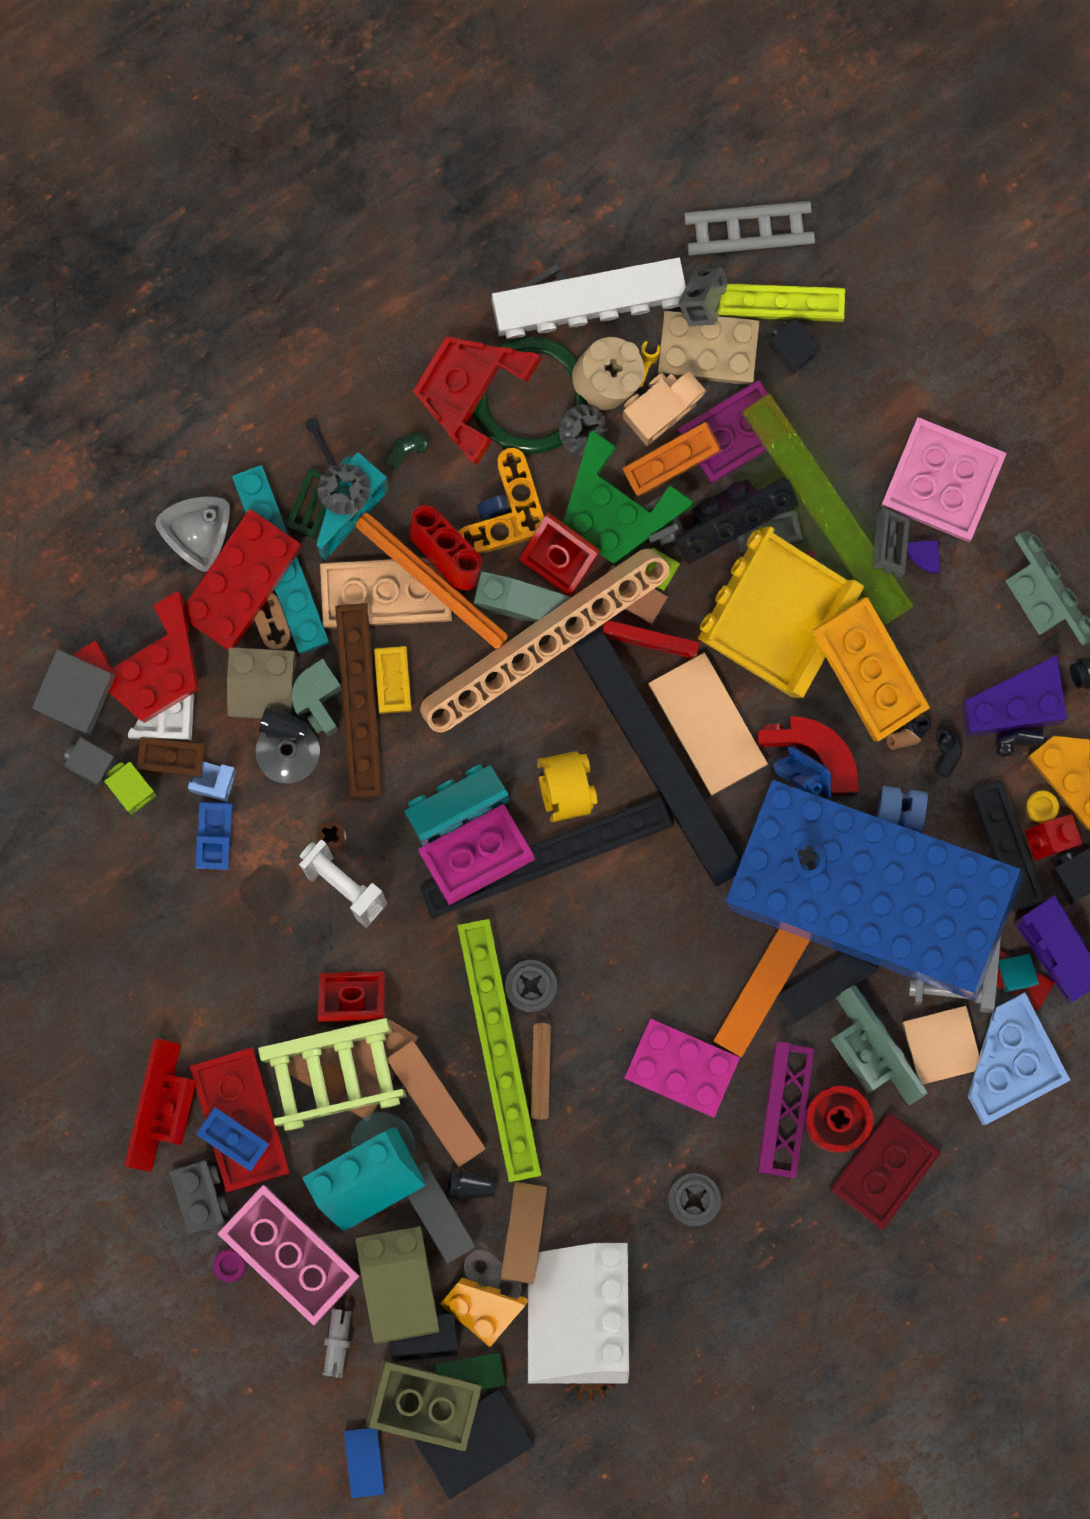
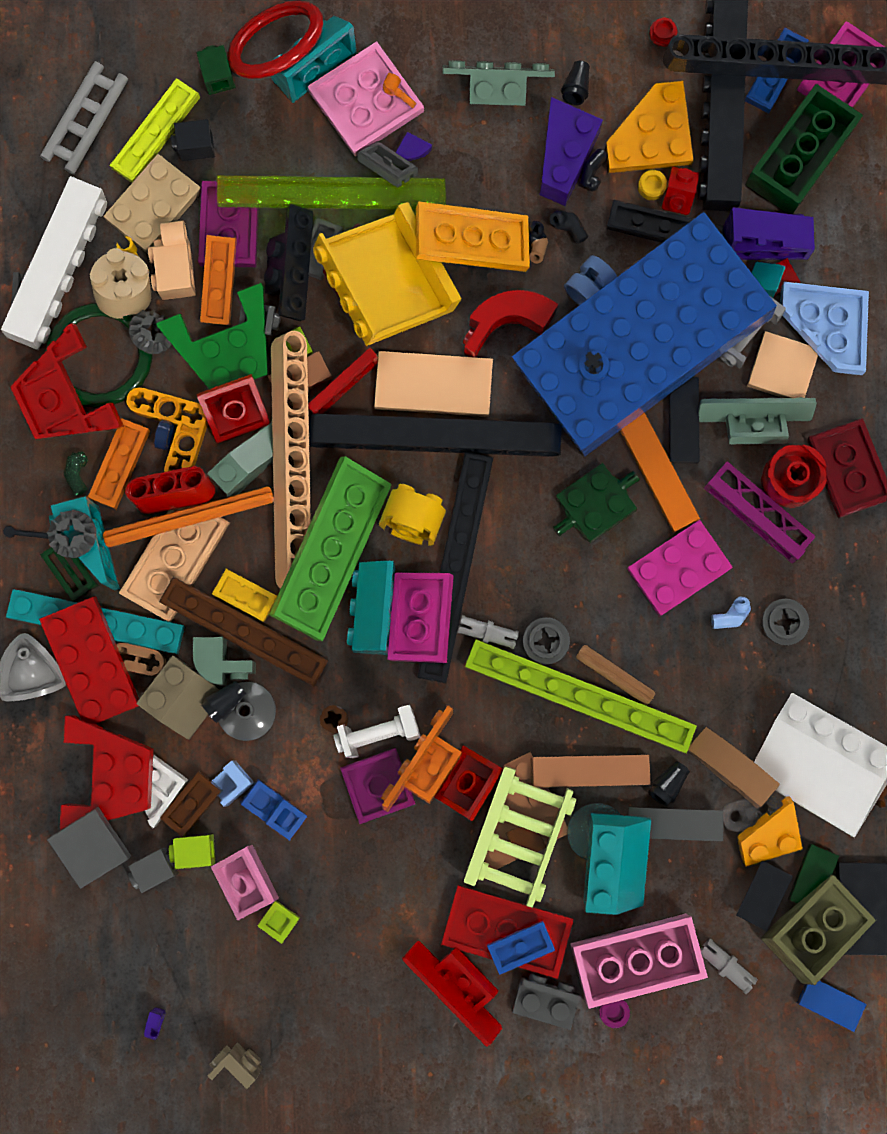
camera: 55 degrees left, 0 degrees up
olive slope [355,1226,440,1345] -> none
dark grey leg [678,267,727,327] -> none
blue hinge [774,745,832,798] -> none
none -> orange plate [87,418,150,510]
none -> dark green brick [196,45,236,95]
none -> bright pink slope [211,845,279,921]
none -> red wedge [227,0,324,79]
none -> lime plate [258,900,300,944]
none -> bright green plate [269,456,392,641]
none -> teal slope [271,16,357,103]
none -> magenta tile [340,748,416,824]
none -> orange bracket [381,706,462,812]
none -> orange hand [383,73,417,109]
none -> light grey pin [457,615,519,649]
none -> dark green plate [553,463,640,544]
none -> light blue arm [711,596,751,629]

